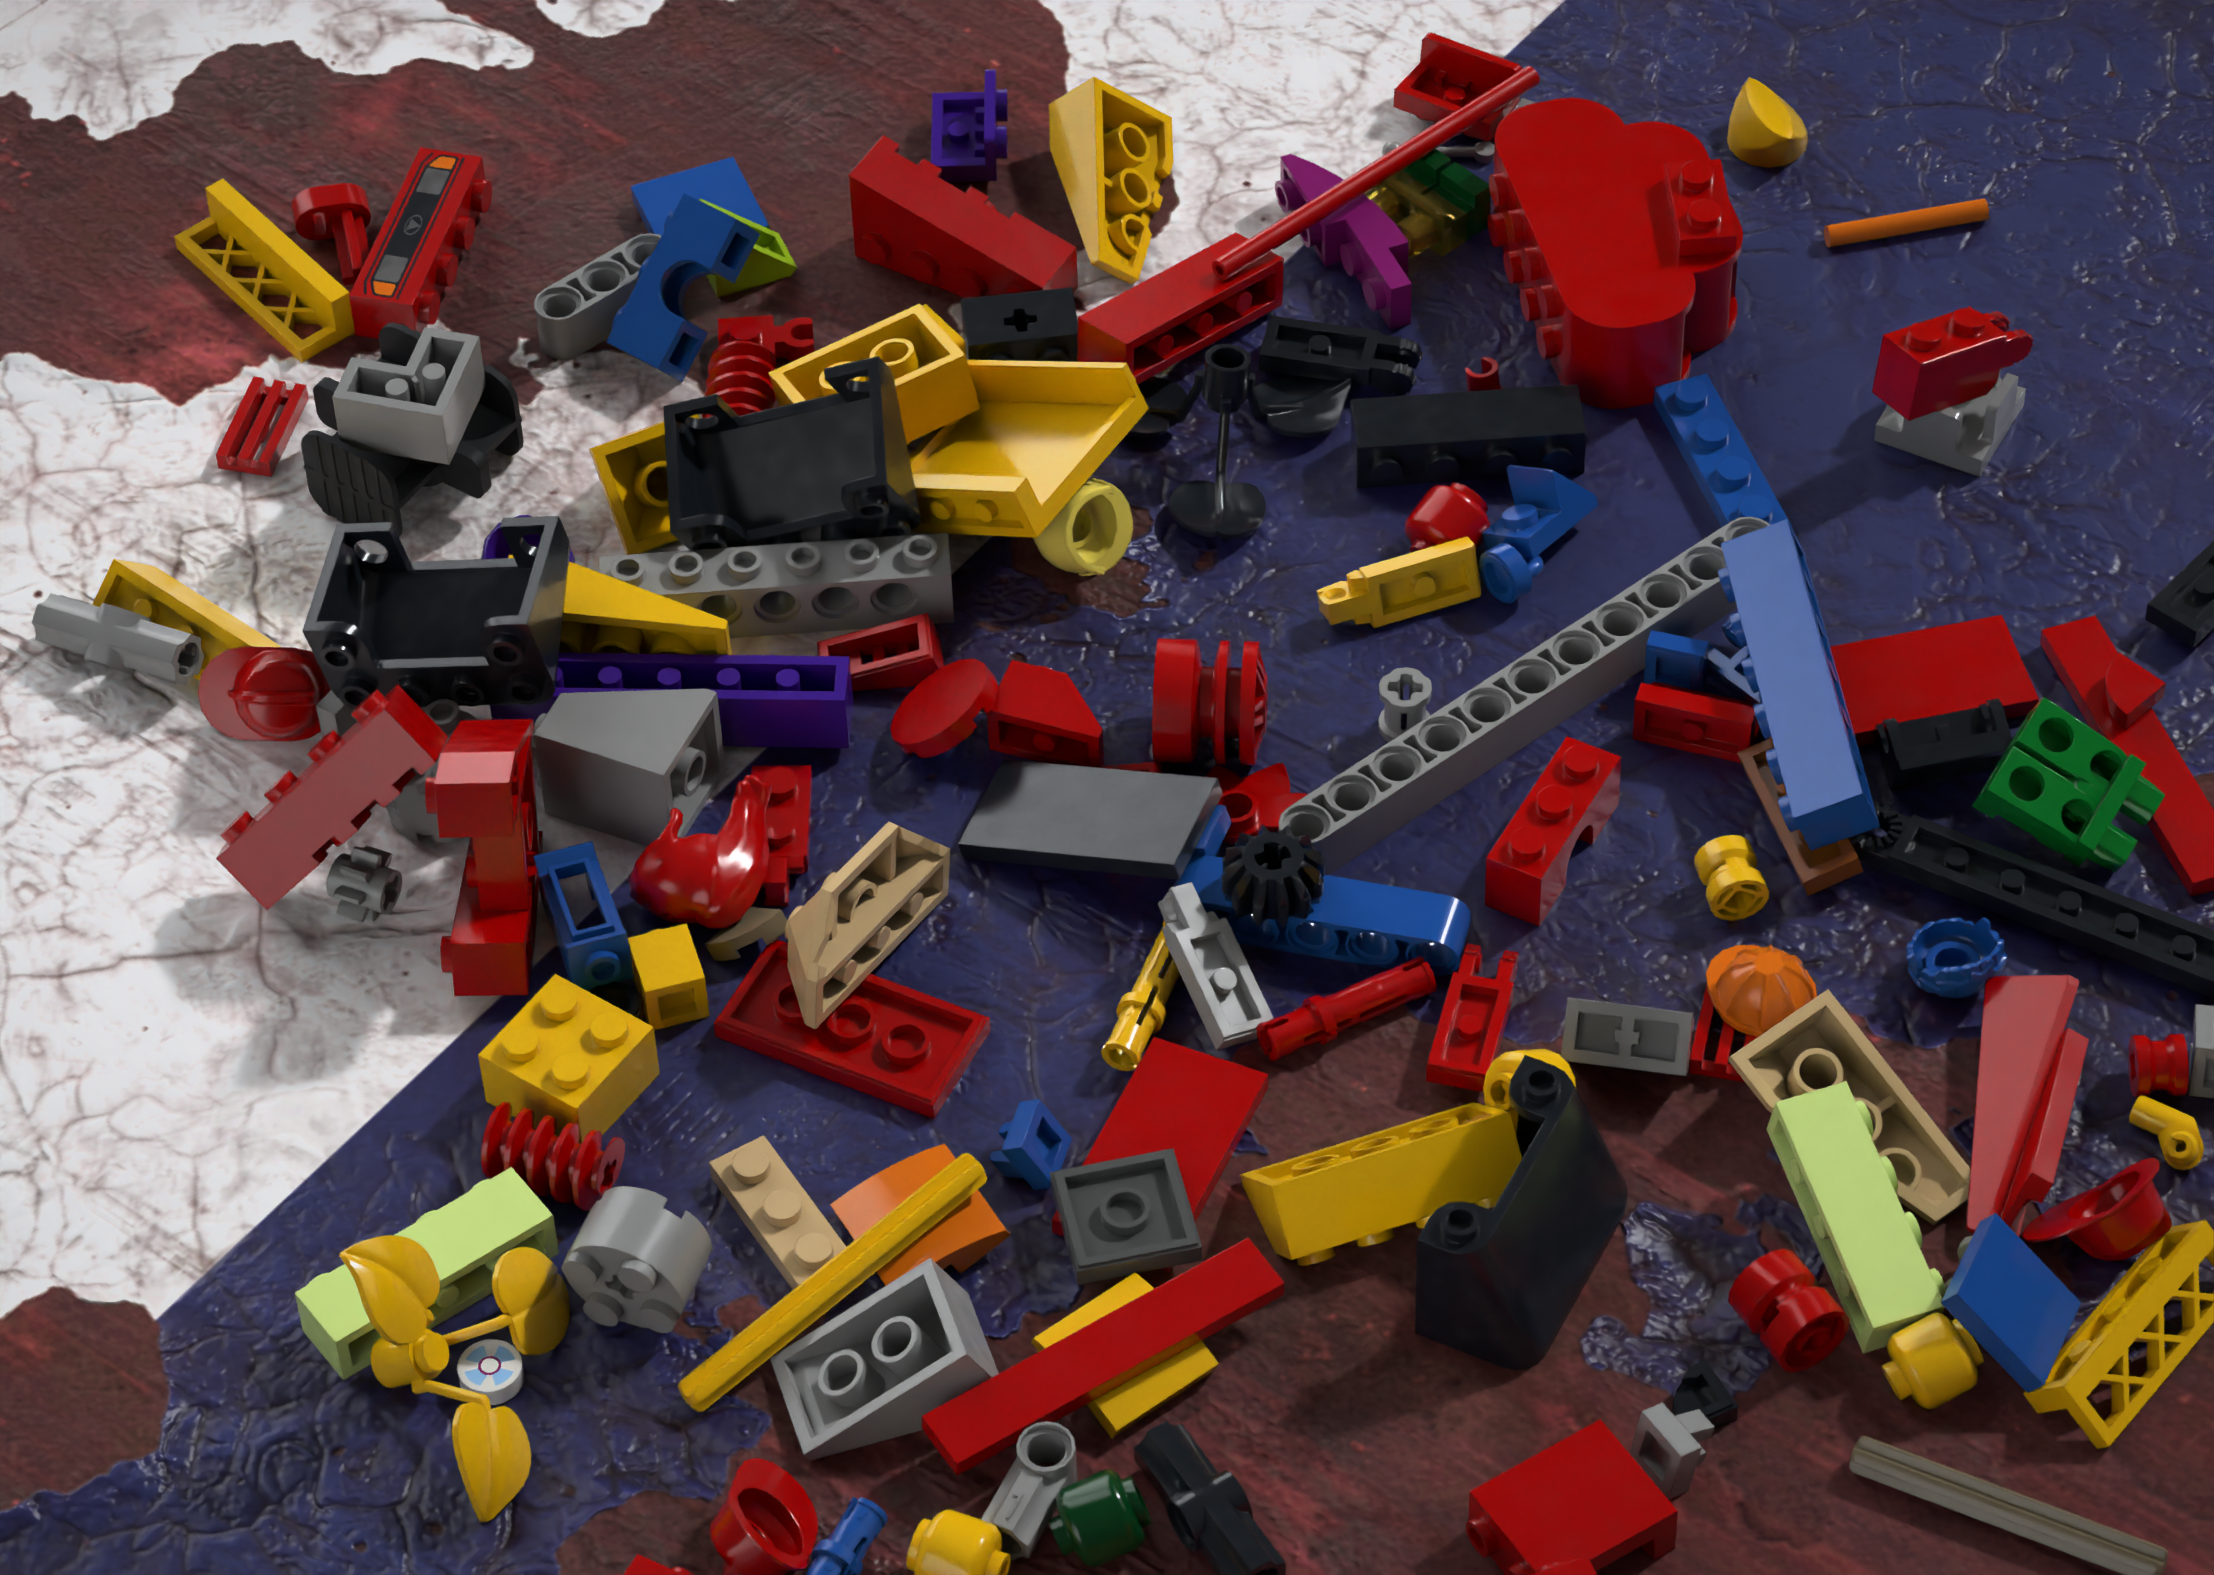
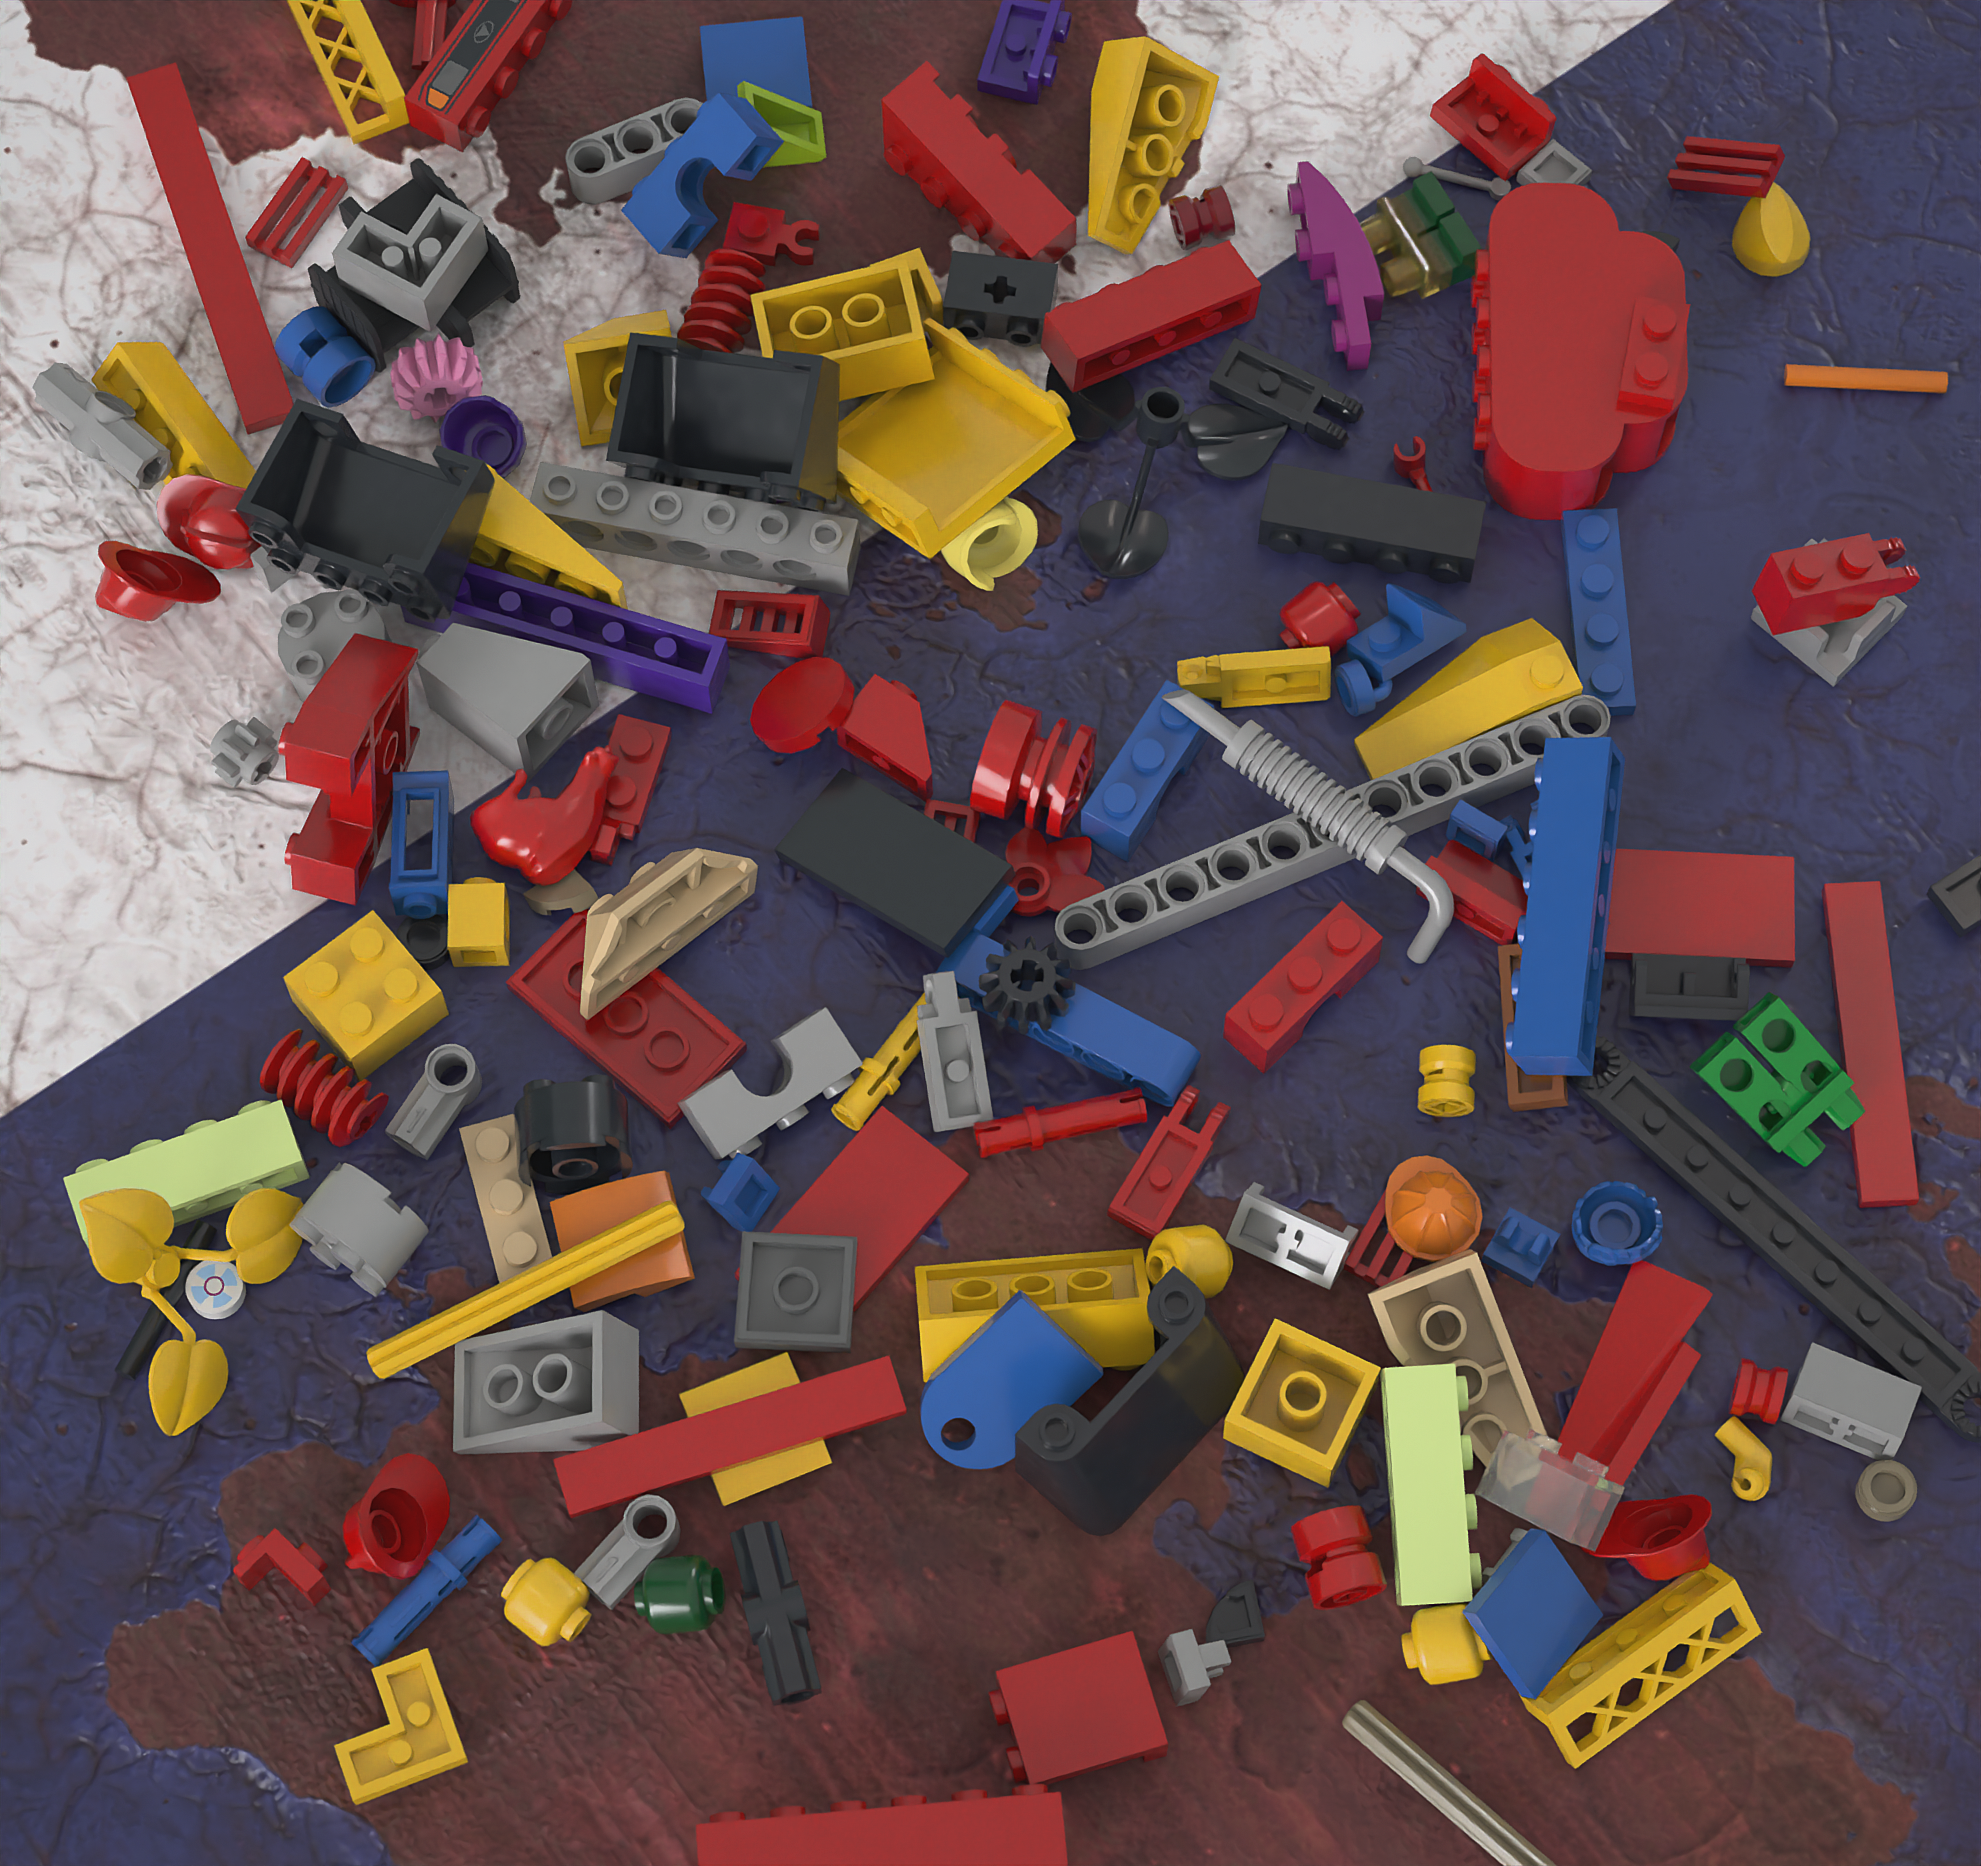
camera: 15 degrees right, 20 degrees up
red wedge [216,684,448,910] -> none
red piece [1212,66,1540,281] -> none
light grey bush [1378,667,1432,742] -> none
red tile [2105,652,2166,729] -> none
none -> red piece [95,541,221,622]
none -> black bar [115,1220,217,1381]
none -> red tile [126,62,294,435]
none -> blue wheel [274,306,376,408]
none -> light grey piece [385,1044,482,1160]
none -> bright pink gear [390,333,483,423]
none -> black brick [514,1075,633,1195]
none -> light grey arch [677,1007,863,1160]
none -> blue tile [920,1289,1104,1469]
none -> blue arch [1081,680,1214,862]
none -> light grey piece [1161,690,1454,964]
none -> dark red wheel [1168,185,1235,250]
none -> yellow brick [1223,1318,1381,1488]
none -> yellow wedge [1354,618,1583,780]
none -> clear piece [1475,1428,1625,1551]
none -> blue tile [1481,1207,1560,1288]
none -> red tile [1667,136,1785,198]

